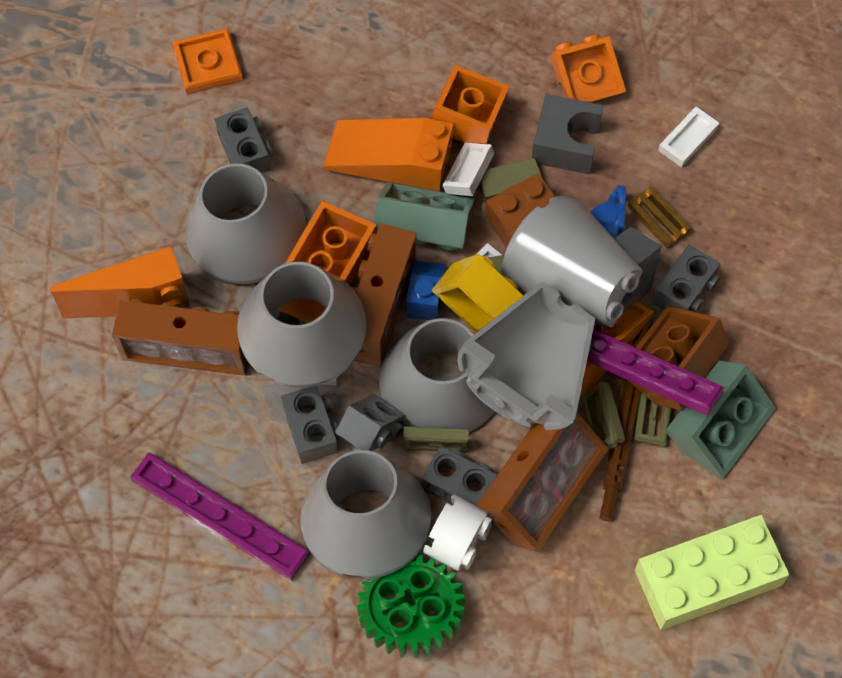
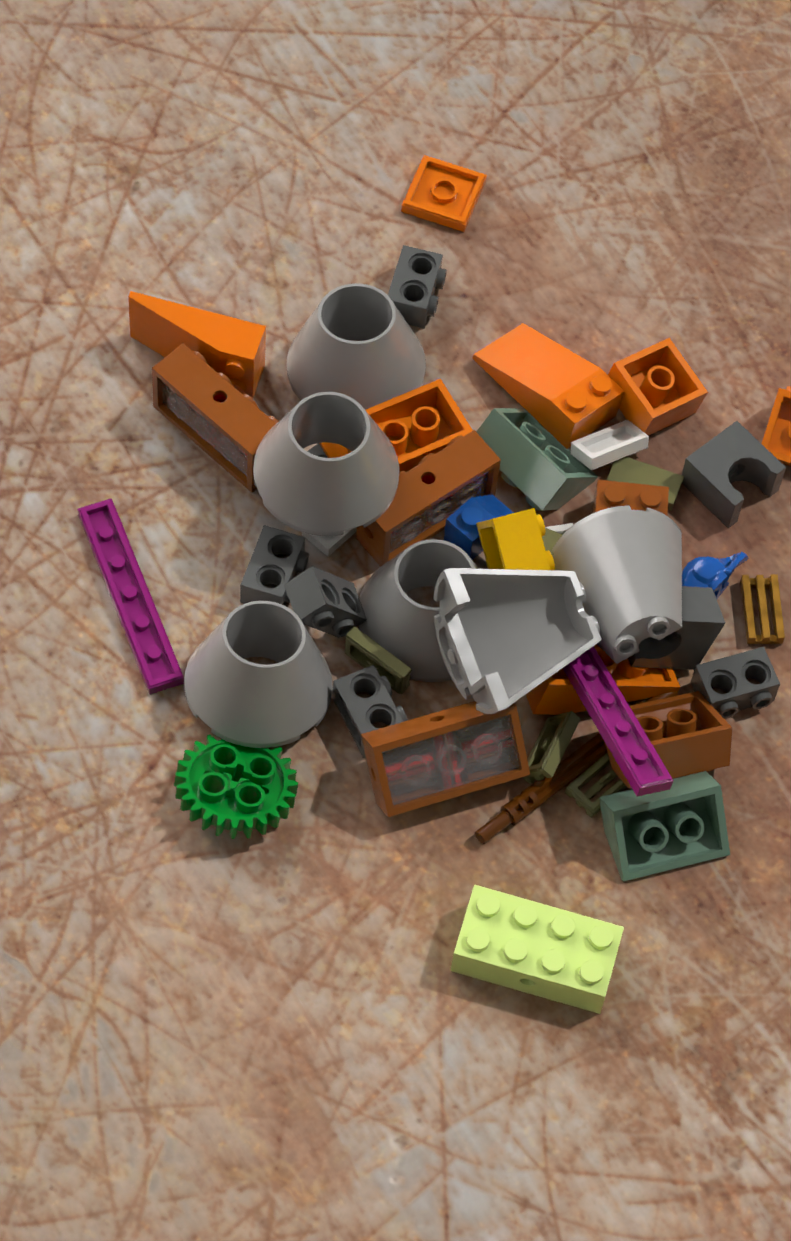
camera: 30 degrees right, 5 degrees down
white brick [423,494,492,571] -> none

